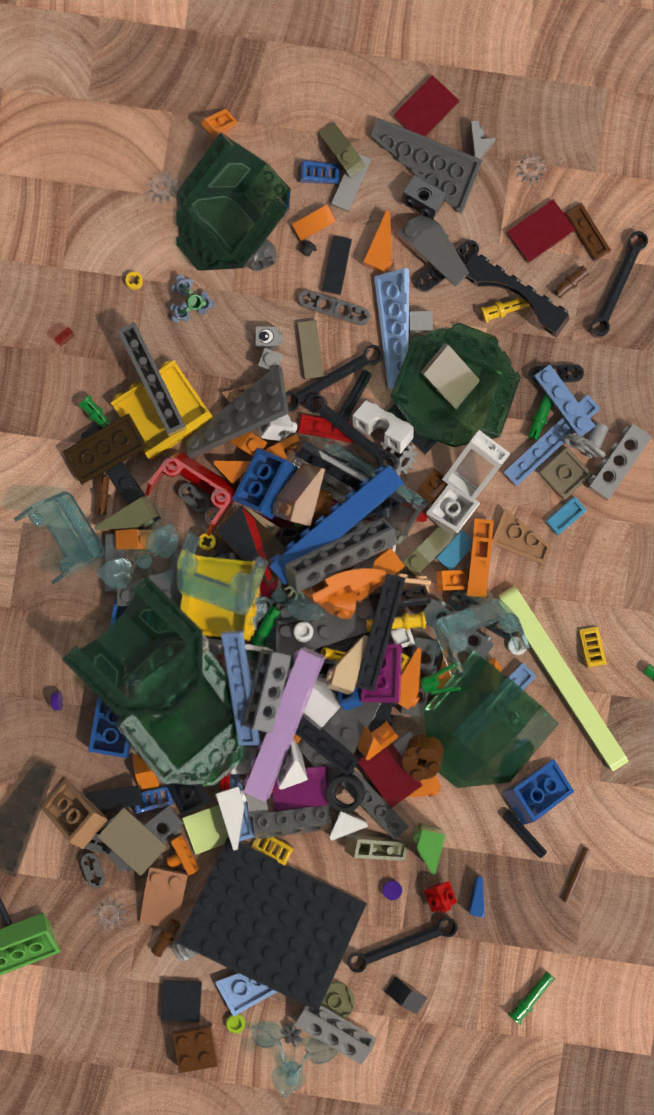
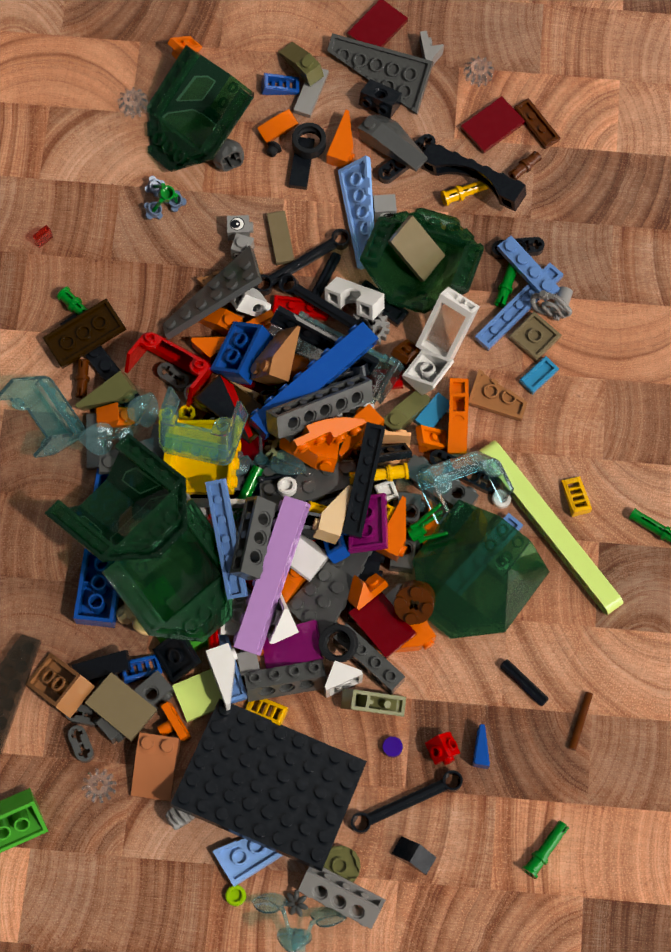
camera: 10 degrees left, 15 degrees down
dark purple tile [50,691,63,711] -> none
yellow panel [111,360,213,461] -> none
dark grey brick [117,322,187,437] -> none
yellow bush [125,271,143,290] -> none
orange slope [132,754,160,792] -> none
reddish brown pin [151,919,181,957] -> none
black tile [161,980,202,1022] -> none
reddish brown brick [172,1024,219,1073] -> none
black plate [295,714,360,776] -> none
flat silver beam [299,290,370,326] -> none
bright green slope [412,823,445,874] -> none
blue slope [502,759,574,825] -> none
light grey brick [588,424,652,501] -> none
black piece [589,231,648,338] -> none
none -> black tyre [292,123,326,159]

